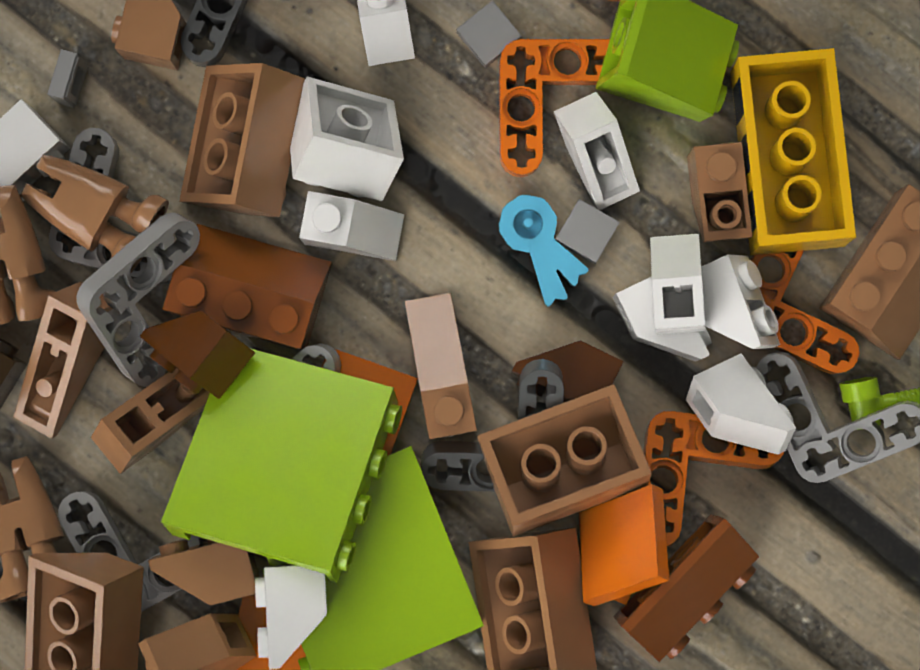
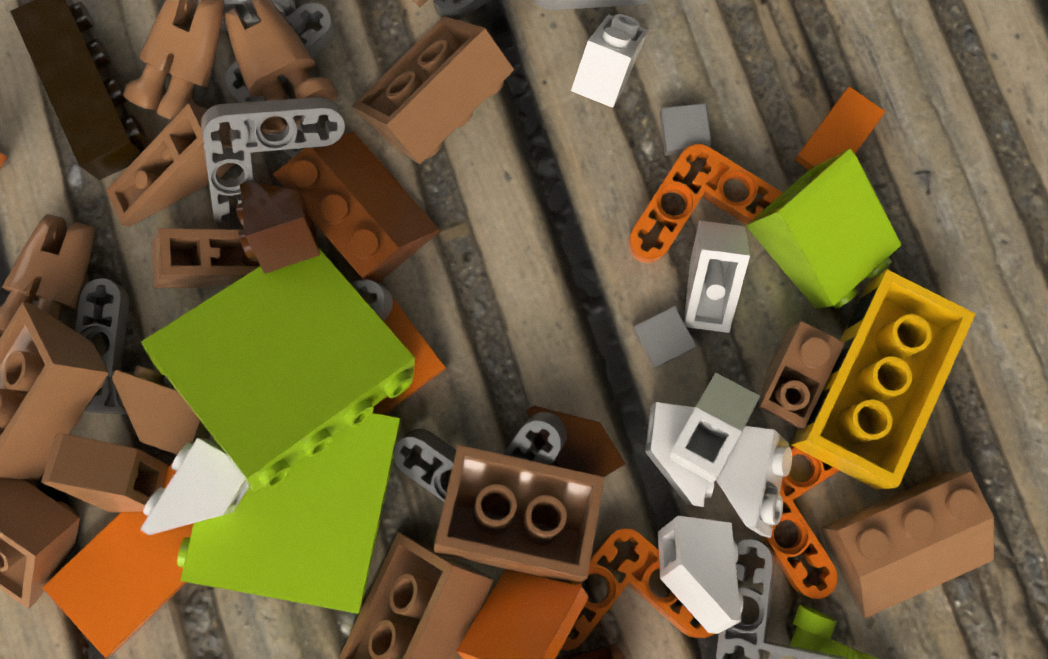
camera: 30 degrees right, 5 degrees down
white slope [290,76,404,201] -> none
white slope [299,191,405,261] -> none
slope [405,293,477,440] -> none
medium azure piece [499,195,589,307] -> none

